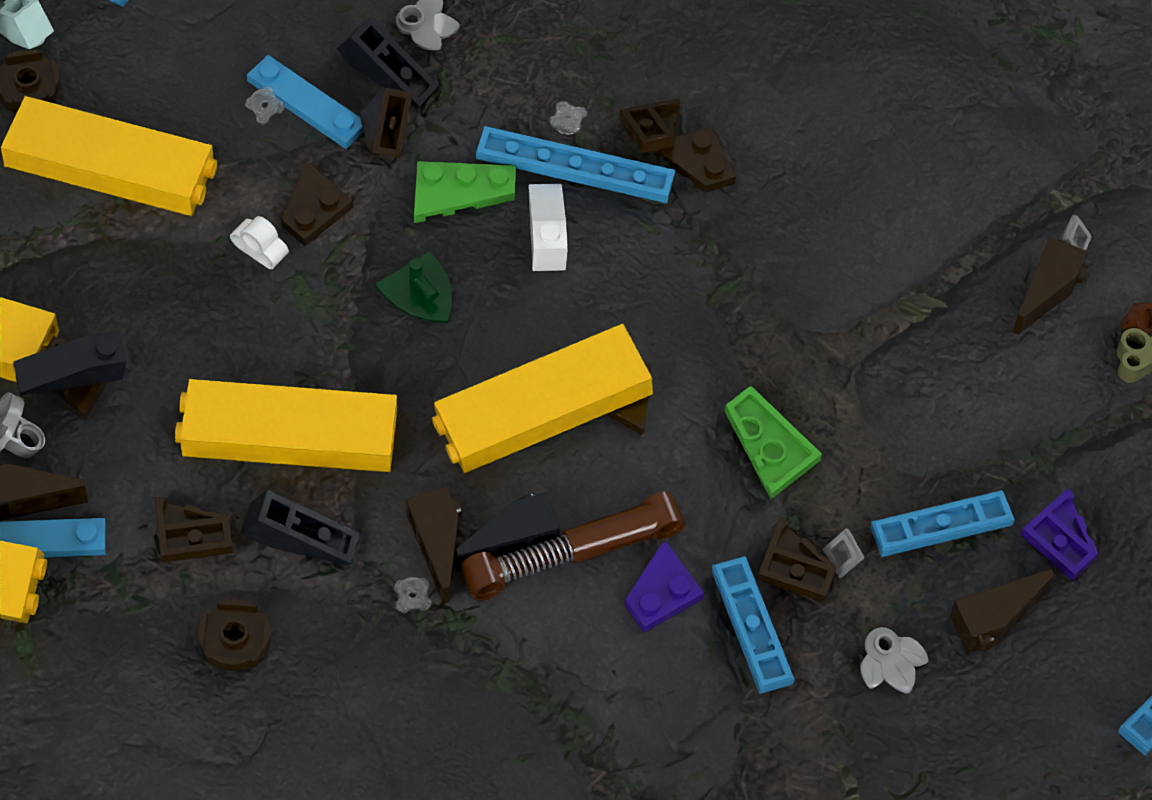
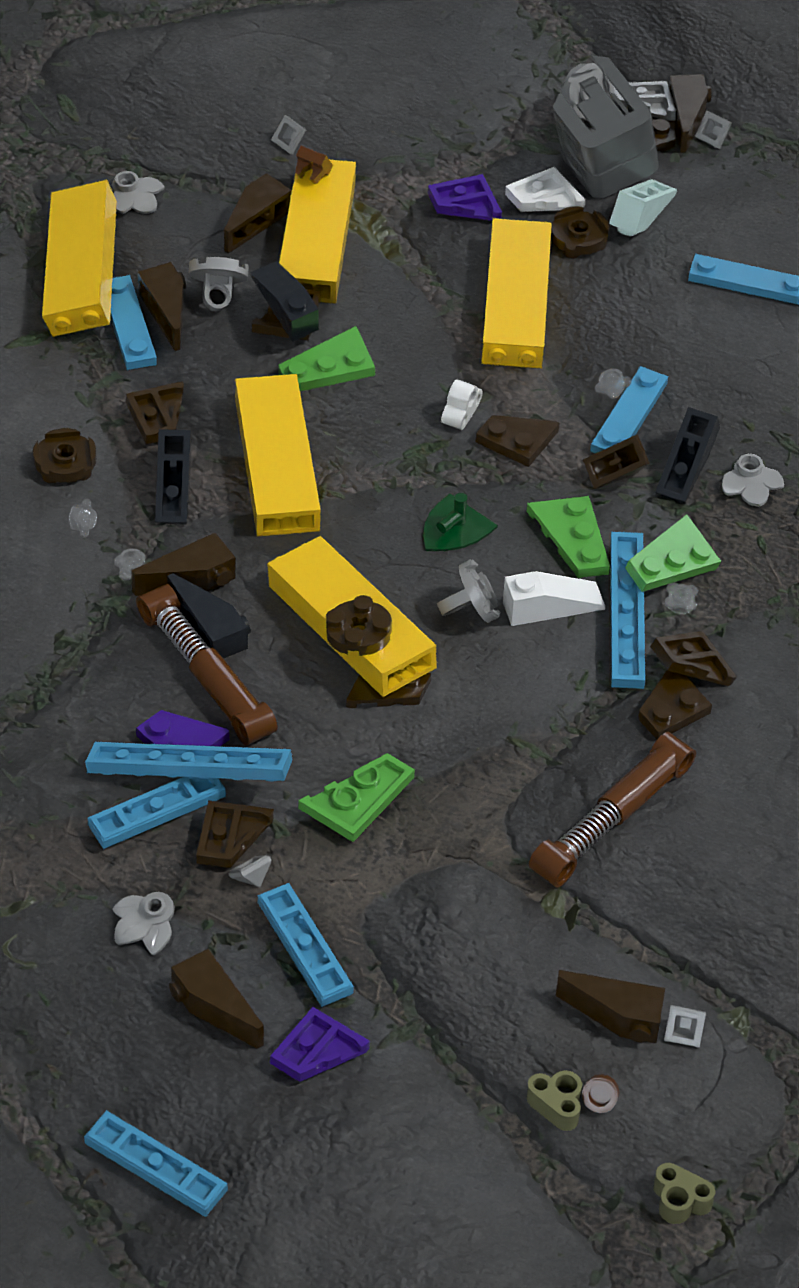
camera: 80 degrees right, 10 degrees down
none -> clear plate [69,499,97,537]
none -> dark azure plate [85,742,292,782]
none -> bright green wing [278,326,375,391]
none -> dark brown plate [326,595,392,656]
none -> light grey tile [437,559,500,623]
none -> reddish brown piece [528,732,696,888]
none -> bright green wing [625,514,721,592]

